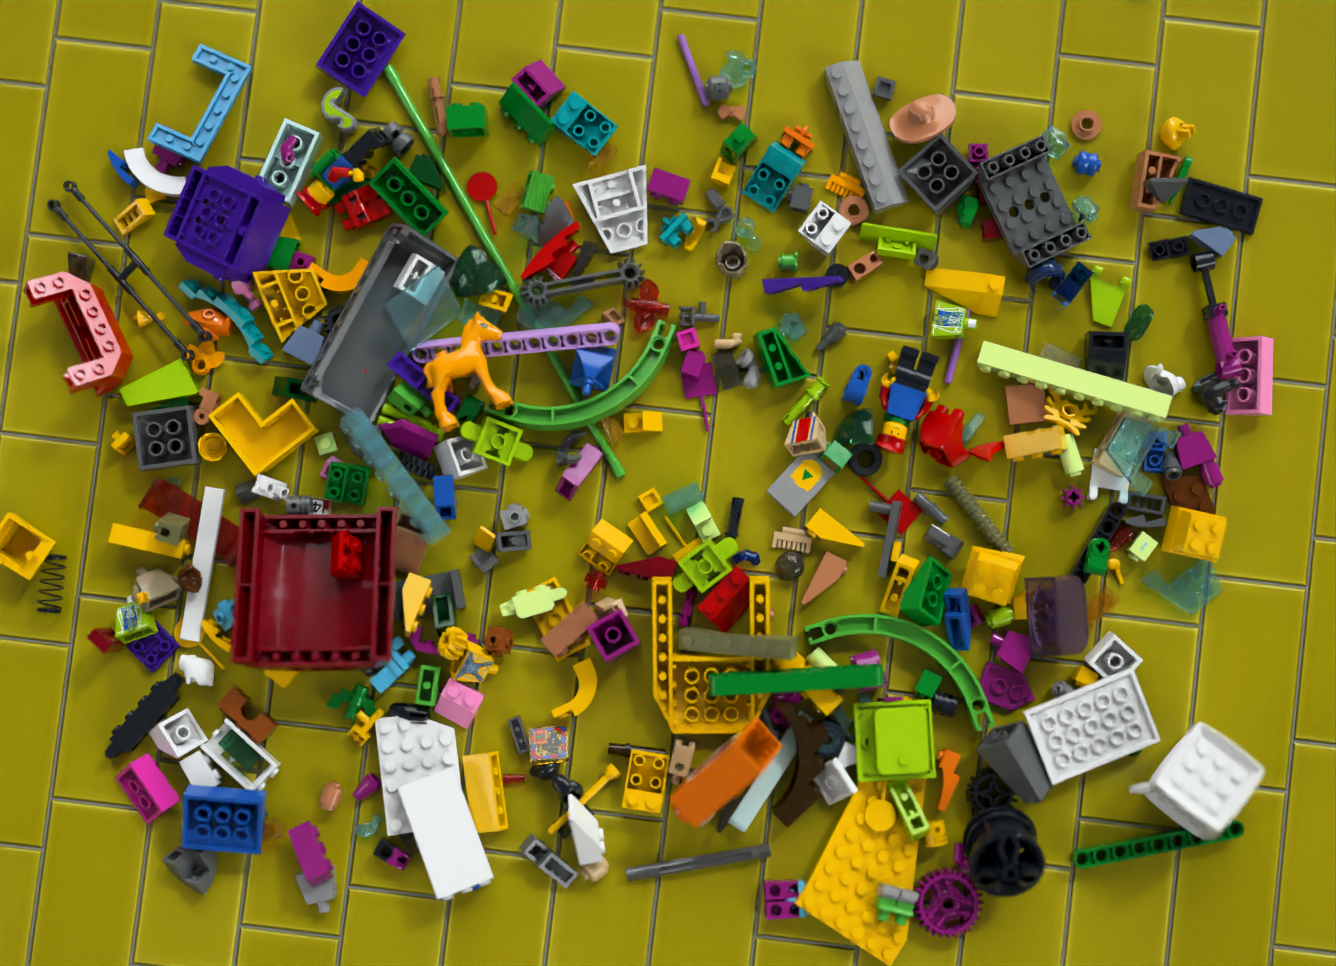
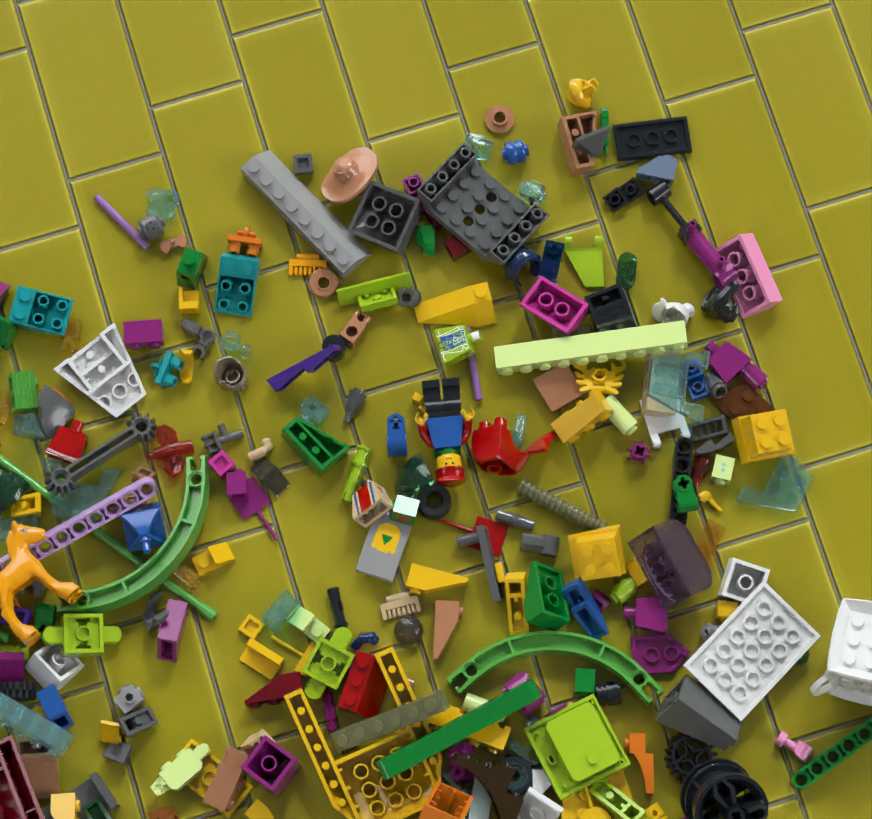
camera: 30 degrees left, 10 degrees down
red slope [520,221,581,283] -> none
clear smoke slope [573,240,599,277] -> none
yellow slope [578,519,633,576] -> none
clear red gear [584,569,608,593] -> none
light grey arm [736,348,761,389] -> none
bright green brick [777,252,798,273] -> none
dark grey brick [787,183,813,214] -> none
white slope [798,201,851,257] -> none
none -> dark pink slope [520,276,589,335]
none -> bright pink leg [774,731,814,763]

